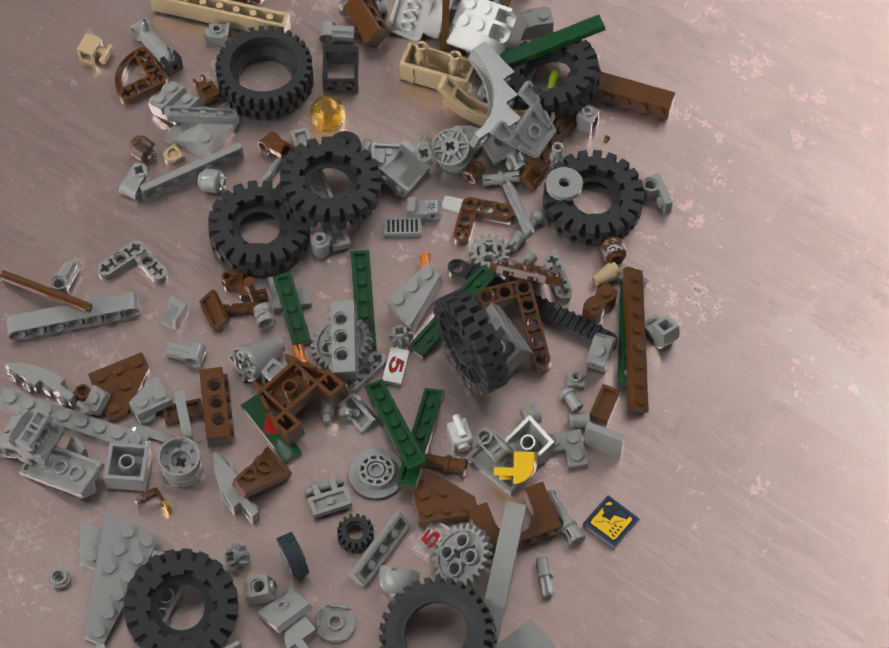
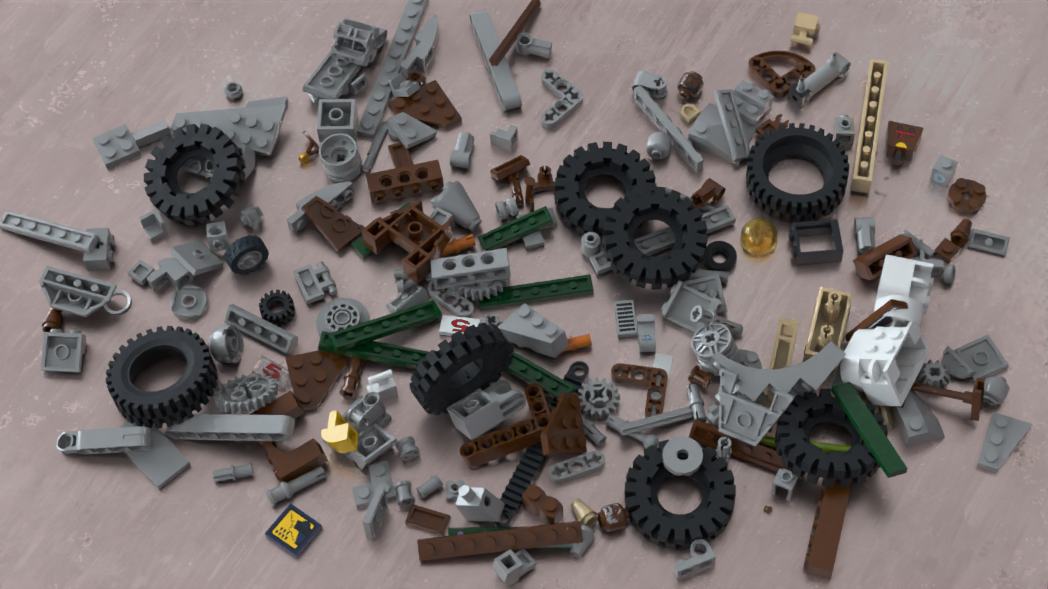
camera: 90 degrees right, 0 degrees up
light grey beam [173,389,193,441] -> none

